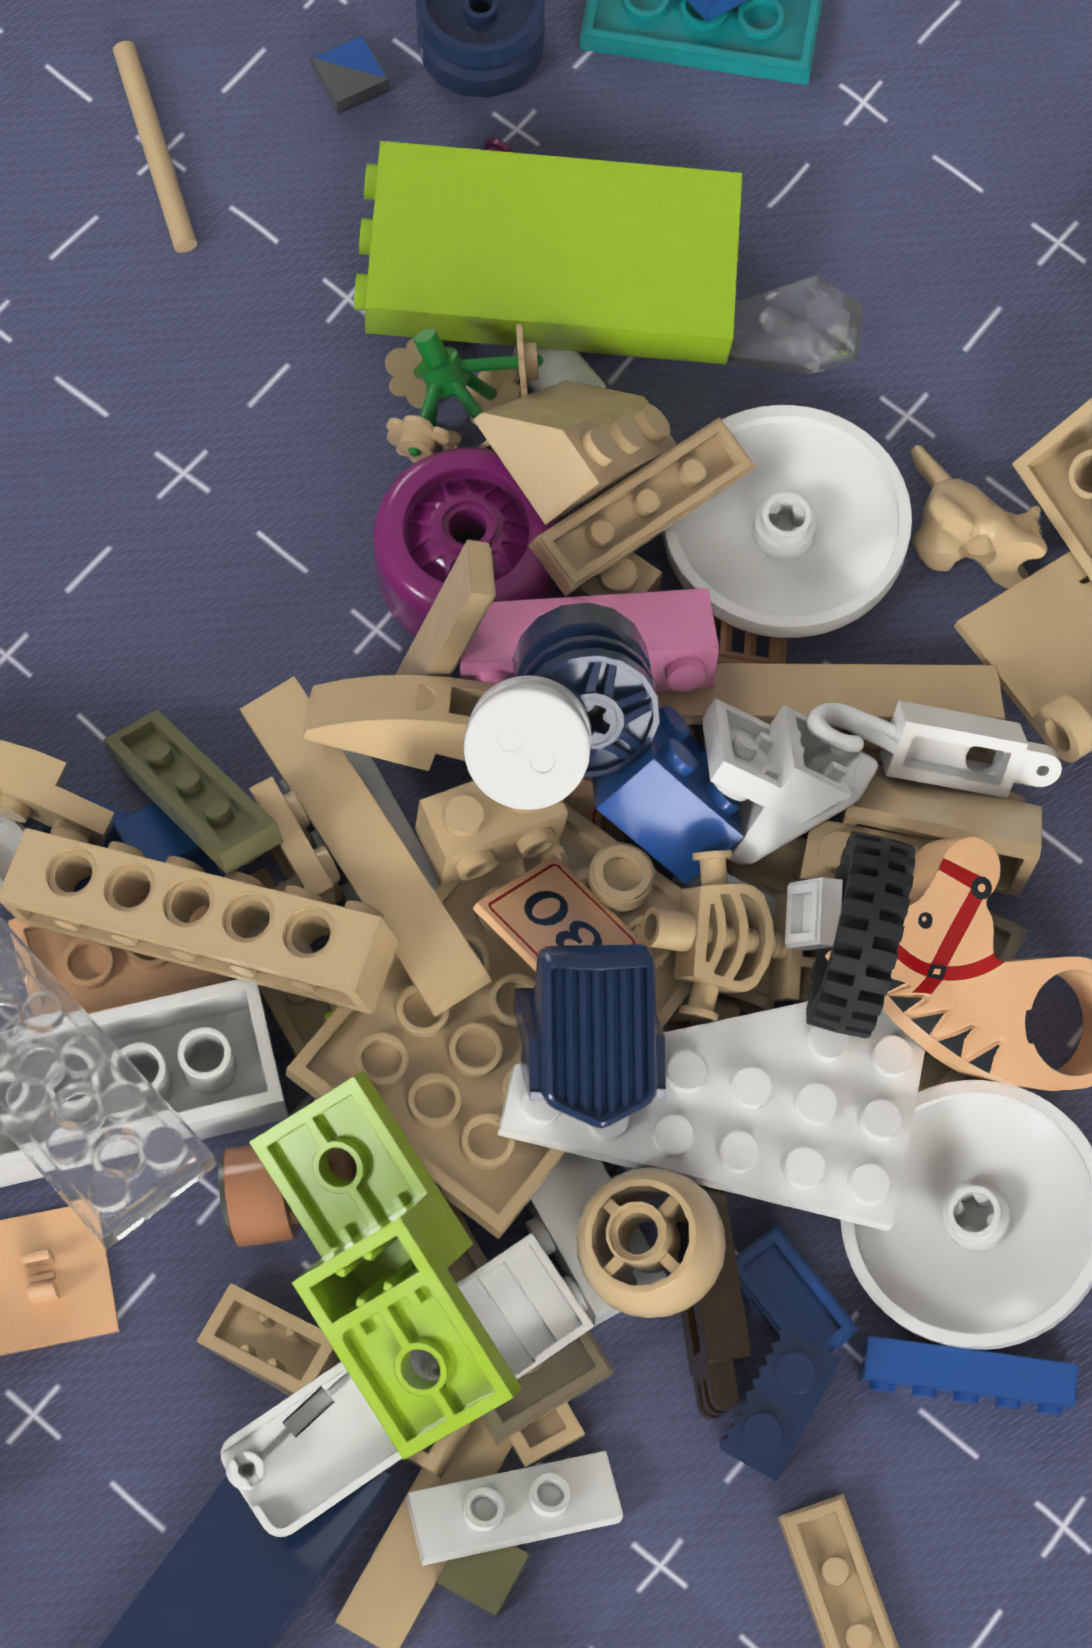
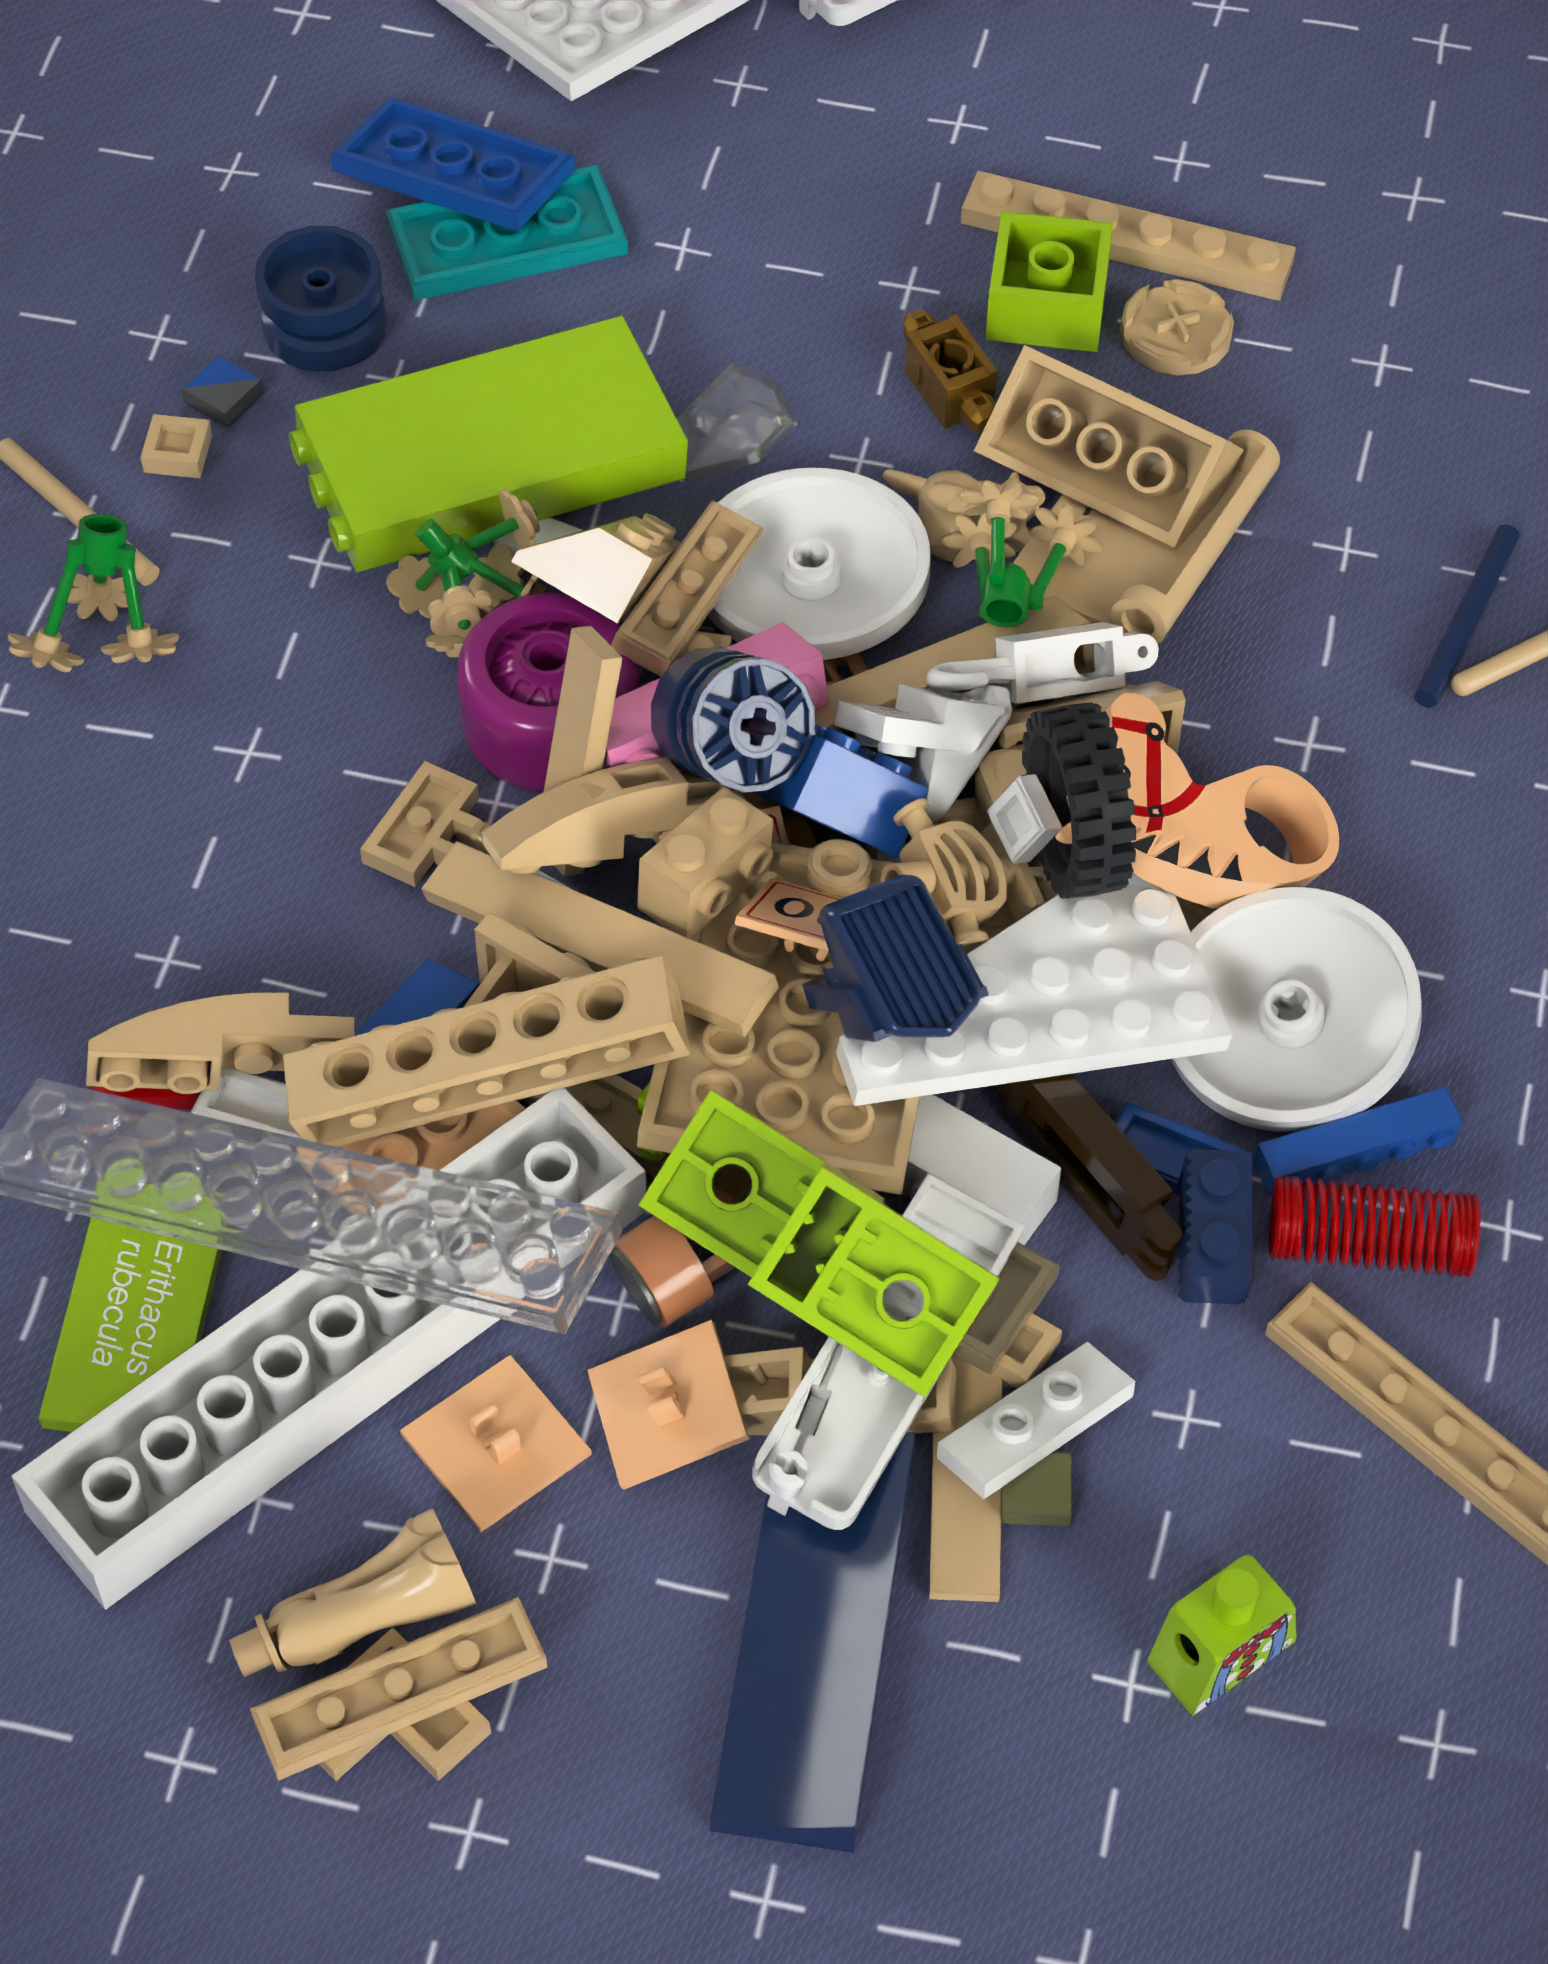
camera: 25 degrees left, 15 degrees down
olive plate [103,709,283,874] -> none
white head [464,675,592,810] -> none
tan wheel [576,1167,726,1318] -> none
none -> plant [8,514,179,673]
none -> tan plate [140,414,212,479]
none -> tan hinge [360,761,491,887]
none -> light nougat piece [587,1320,750,1490]
none -> pearl gold piece [903,309,997,435]
none -> plant [941,480,1104,628]
none -> red piece [1269,1175,1481,1278]

